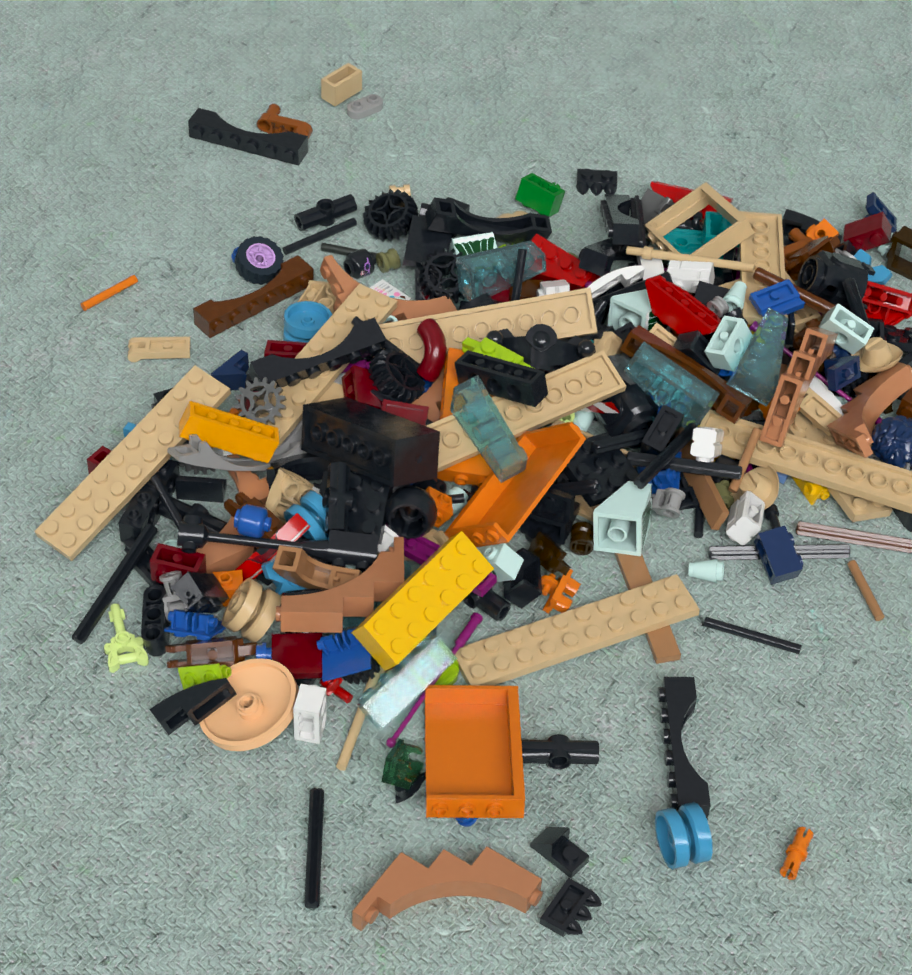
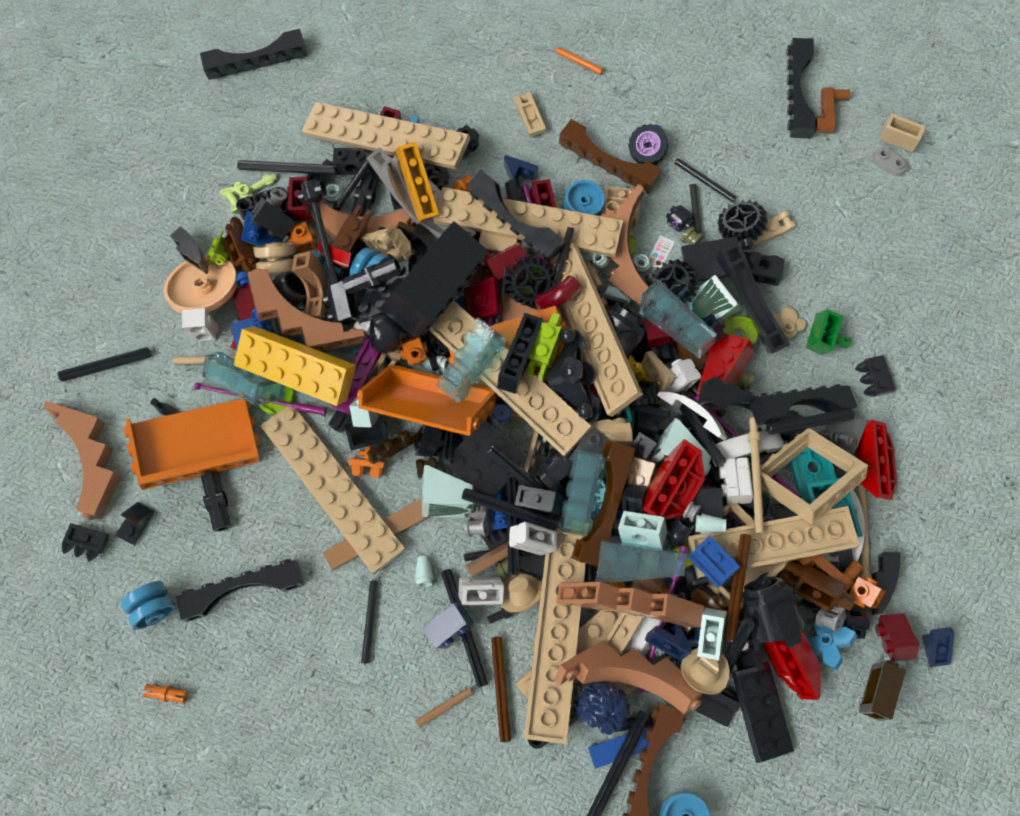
camera: 80 degrees right, 25 degrees up
blue head [234,504,272,538] -> none
dark grey gear [235,377,287,425] -> none
black piece [294,194,357,231] -> none
clear green hinge [381,739,423,789] -> none
black bar [511,249,527,301] -> none
medium nougat bar [728,427,762,493] -> none

